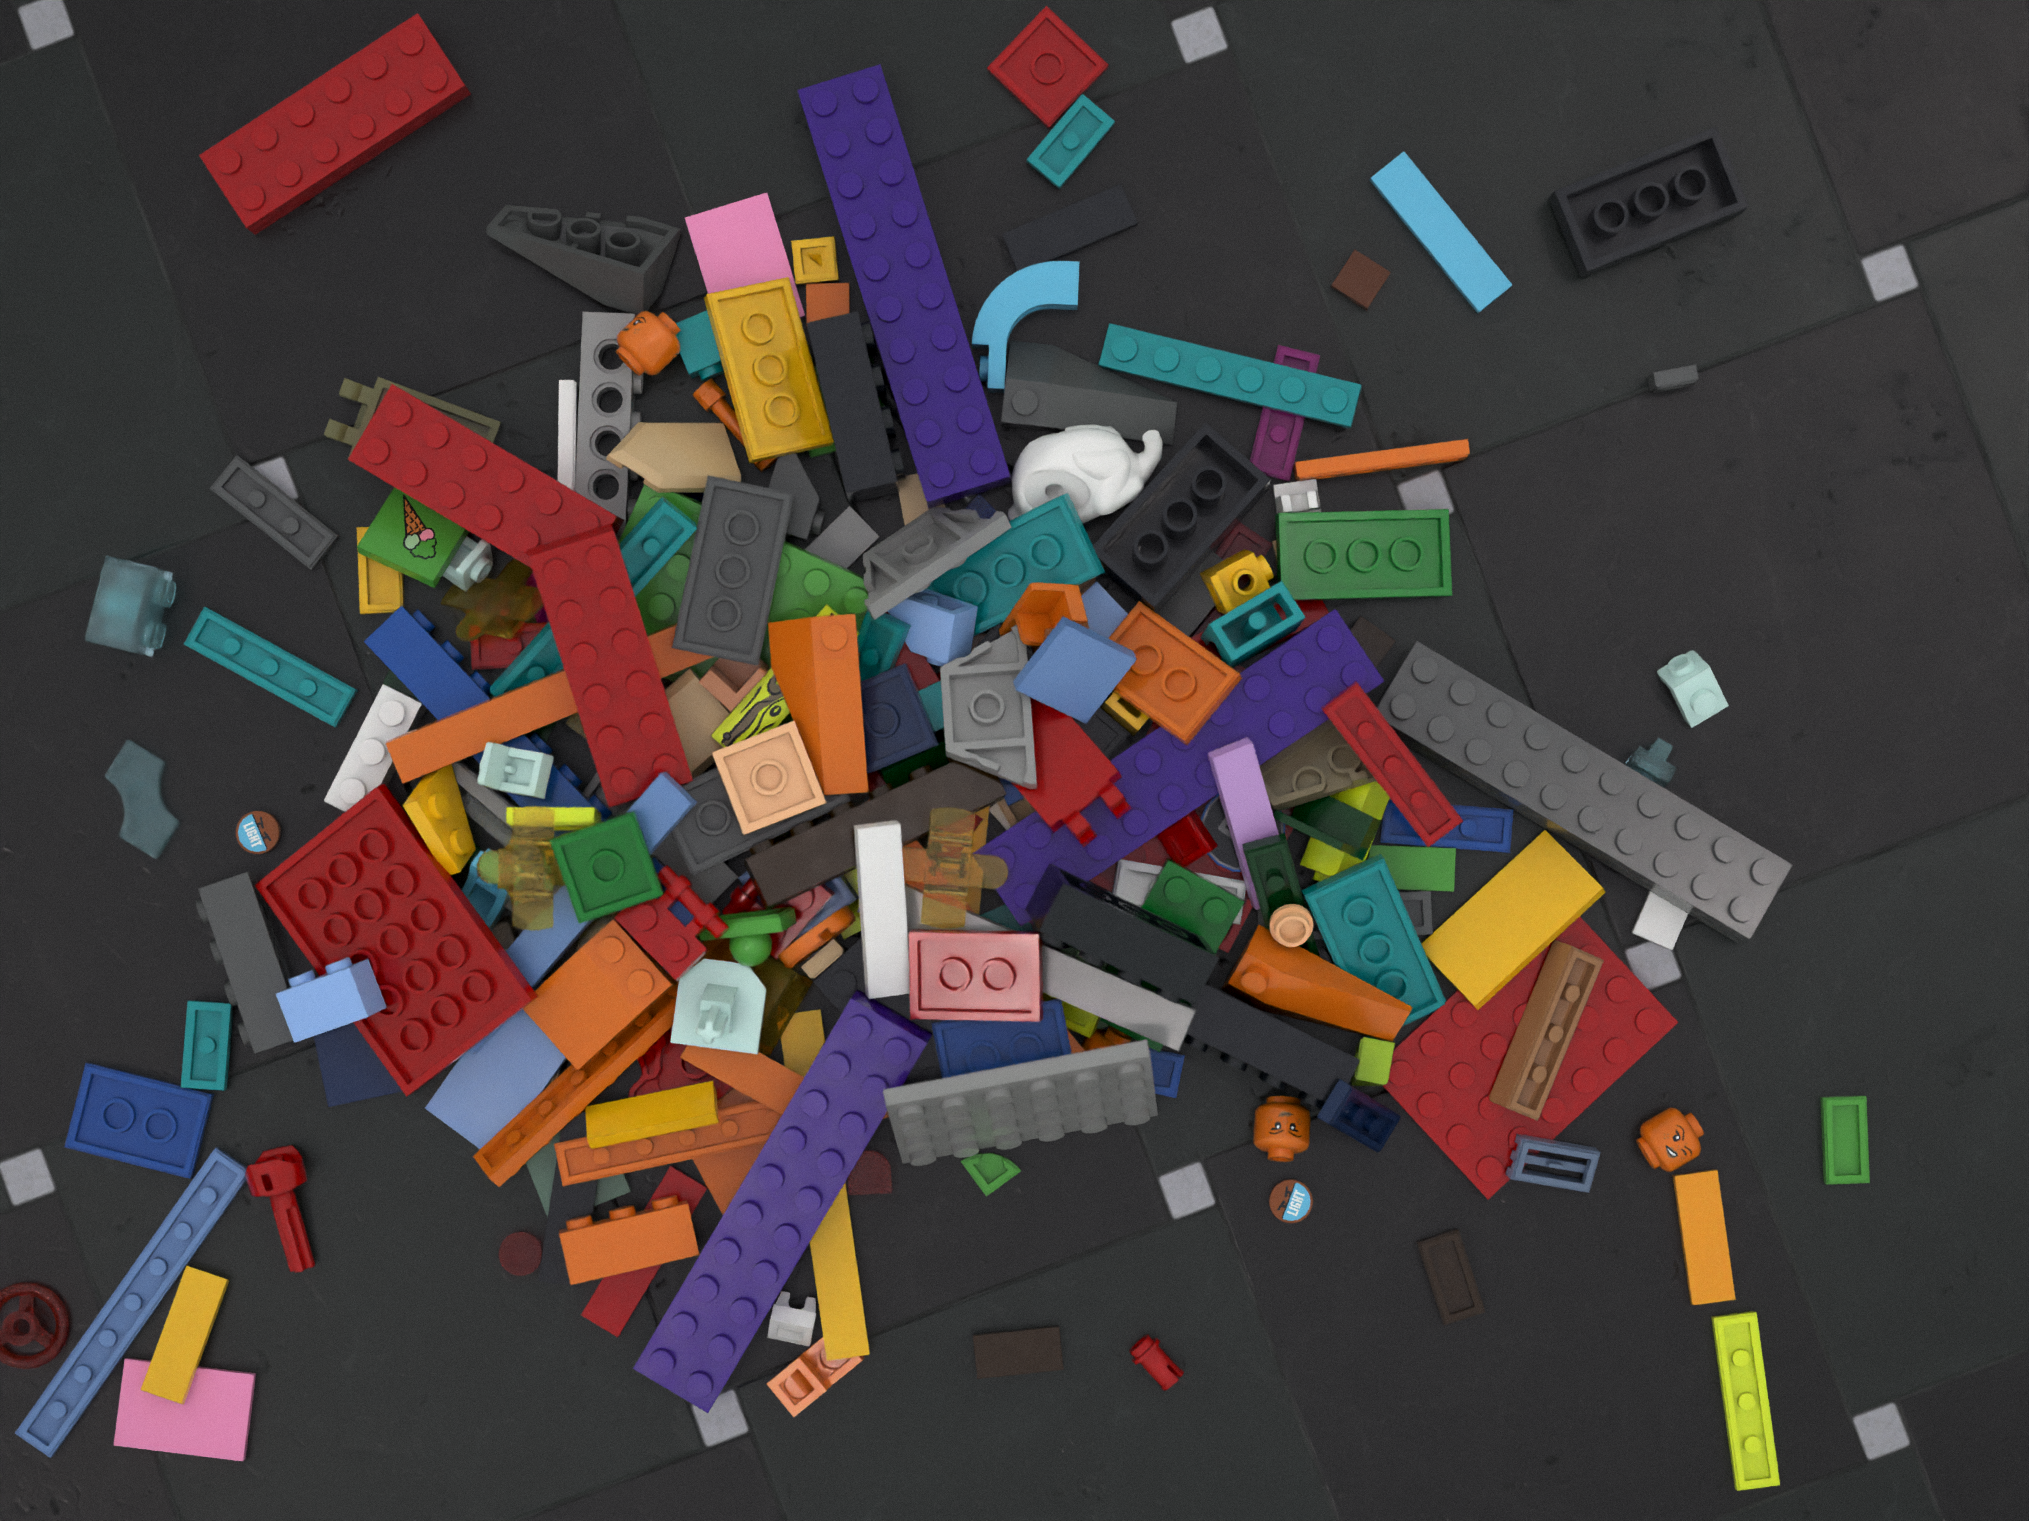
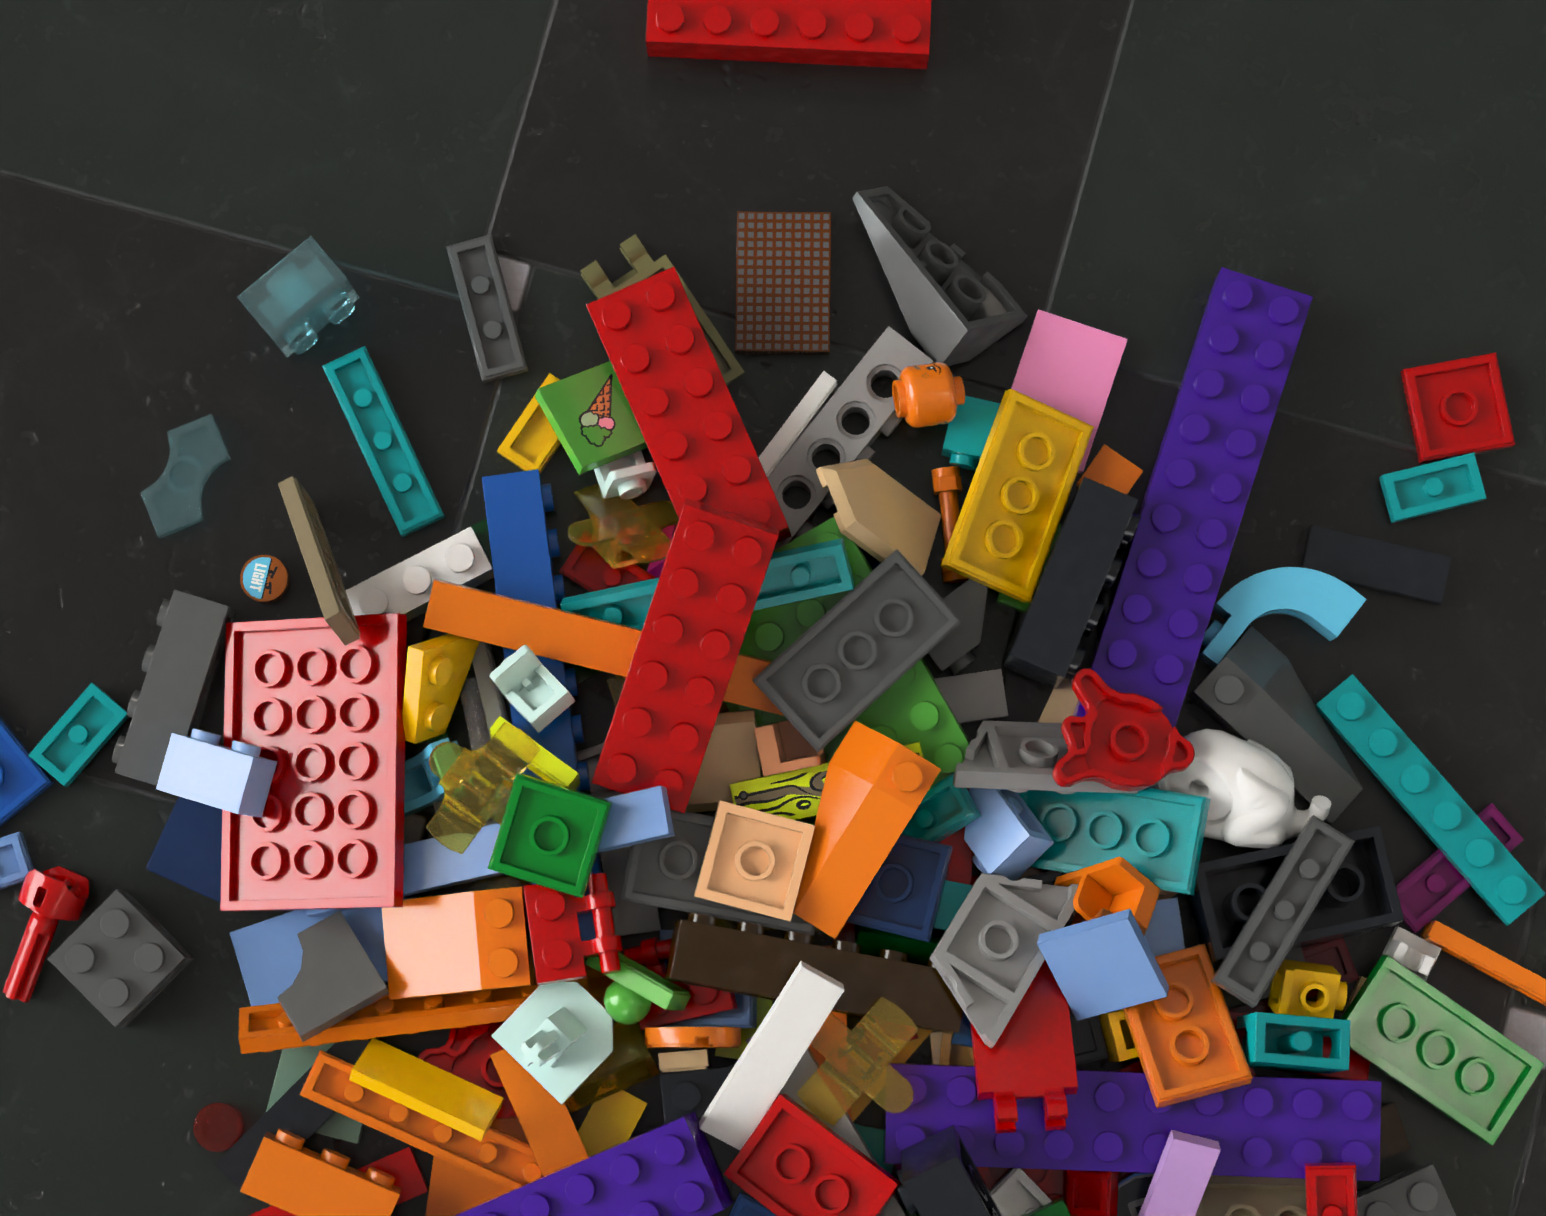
camera: 40 degrees right, 5 degrees down
yellow tile [791,236,840,285] -> none
none -> dark grey brick [47,889,194,1027]
none -> dark grey tile [277,910,389,1042]
none -> dark tan tile [278,476,361,646]
none -> reddish brown tile [735,211,831,355]
none -> red tile [1052,668,1195,792]
none -> dark grey tile [1211,815,1355,1008]

